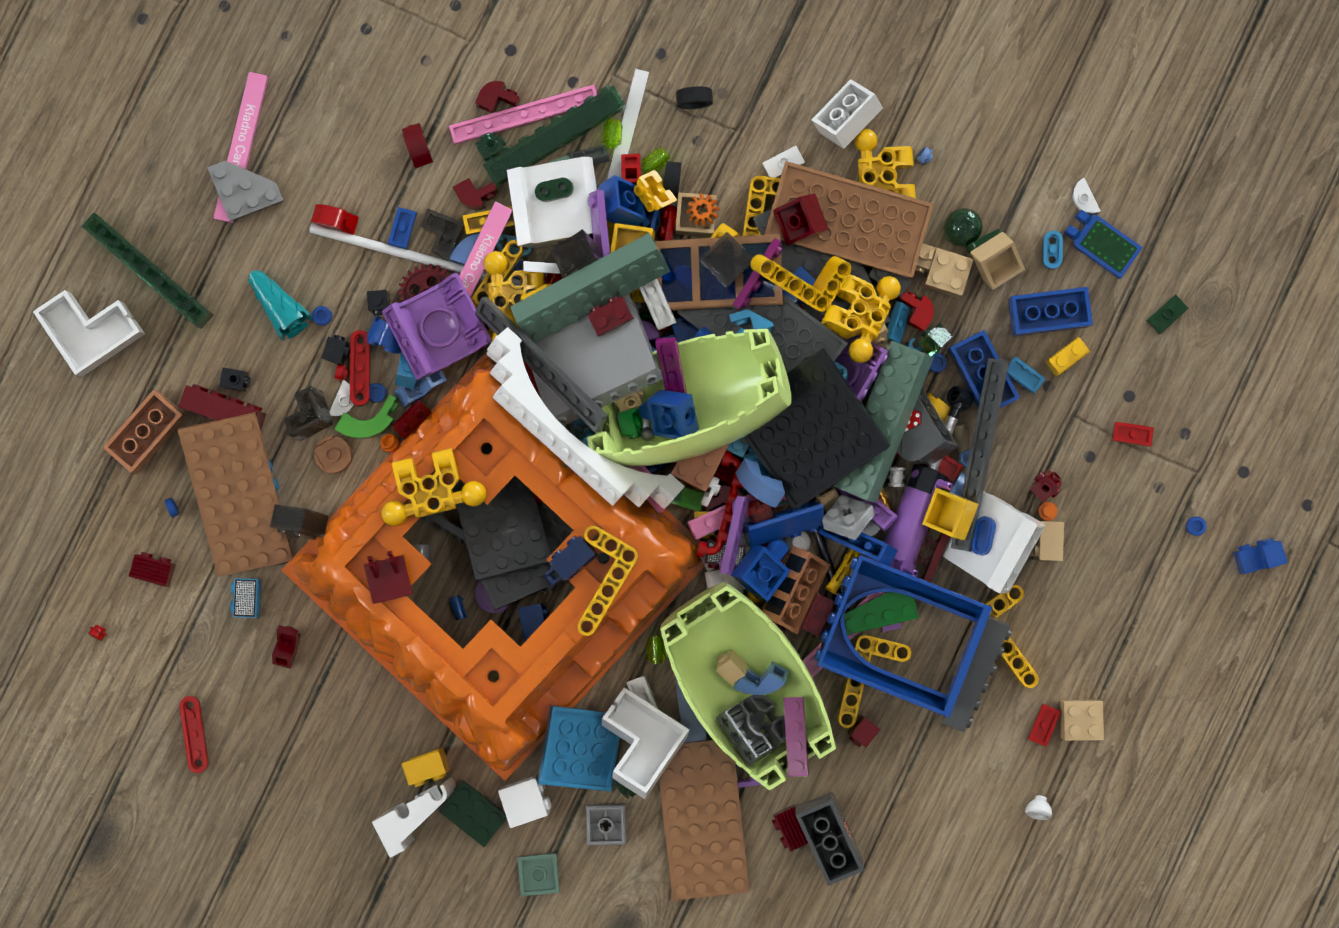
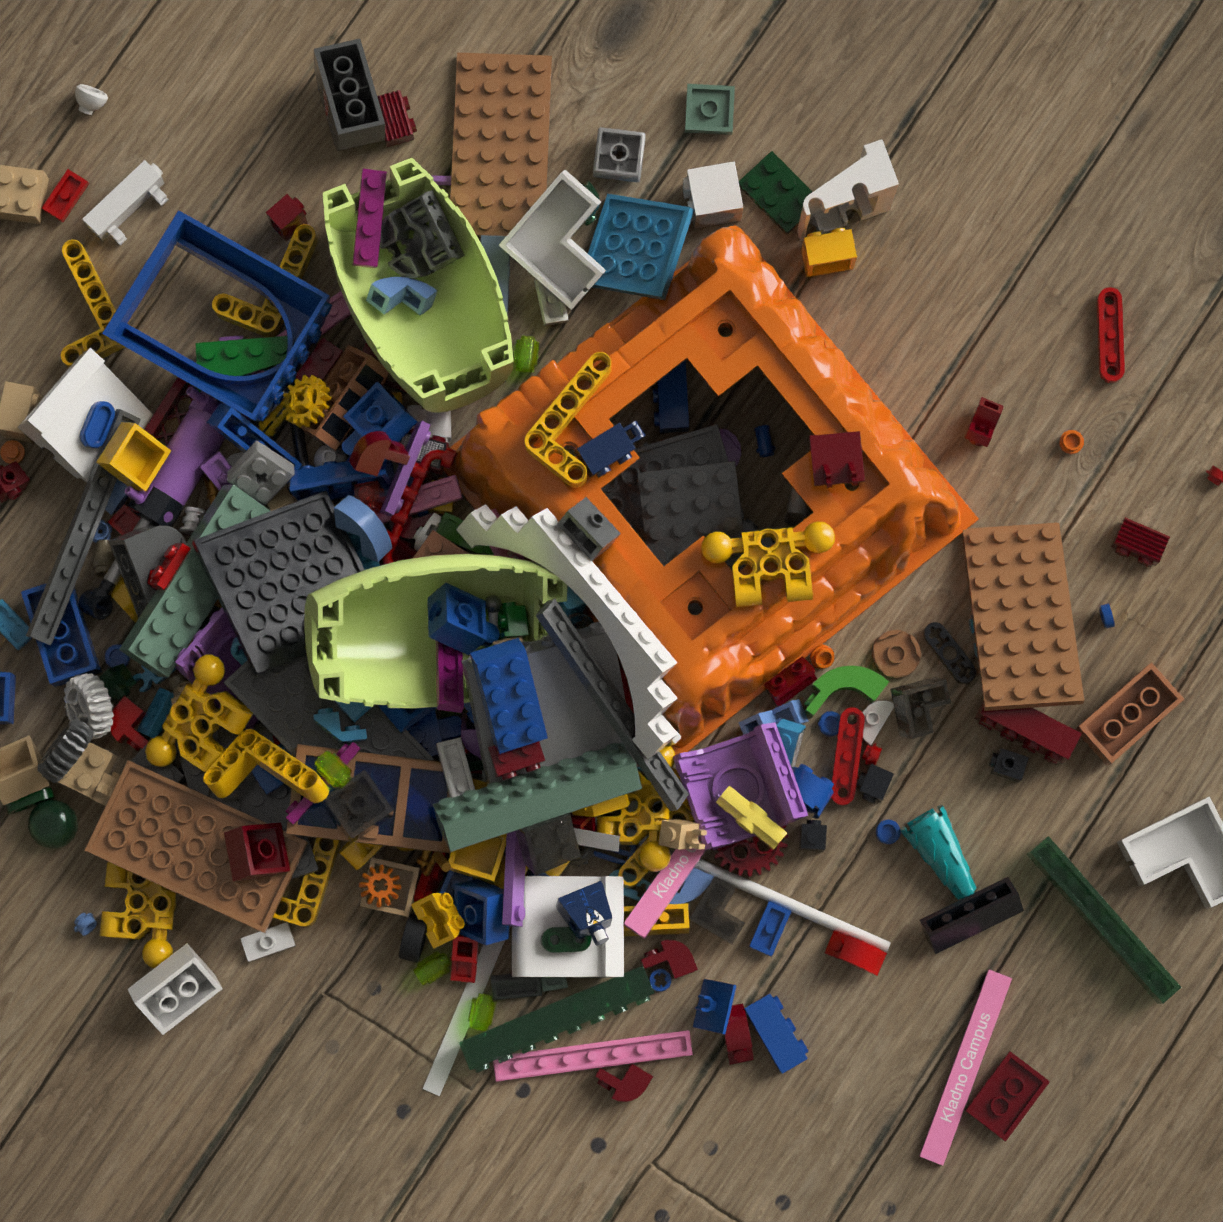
camera: 175 degrees left, 5 degrees down
light grey plate [207,161,283,222] -> none
brick [230,578,262,618] -> none
clear smoke brick [270,504,329,540] -> none
clear green brick [475,132,506,163] -> none
black tyre [676,86,713,110] -> none
tan brick [715,649,747,685] -> none
dark grey brick [942,615,1012,732] -> none
none -> dark grey gear [38,719,93,783]
none -> white gear [63,673,114,740]
none -> white brick [83,160,169,246]
none -> red plate [149,543,191,590]
none -> yellow gear [281,375,331,428]
none -> clear neon green brick [314,751,352,788]
none -> dark red brick [349,431,410,476]
none -> pearl gold piece [416,825,451,876]
none -> blue brick [470,638,548,754]
none -> dark blue torso [556,881,612,946]
none -> dark grey brick [557,497,621,561]
none -> blue bush [649,969,671,991]
none -> tan brick [659,819,707,850]
none -> blue piece [693,979,737,1034]
none -> light yellow piece [716,786,787,850]
none -> blue brick [744,994,809,1074]
none -> black brick [920,877,1024,954]
none -> black beam [923,622,976,684]
none -> dark red plate [965,1051,1050,1142]
none -> orange plate [1059,430,1084,454]

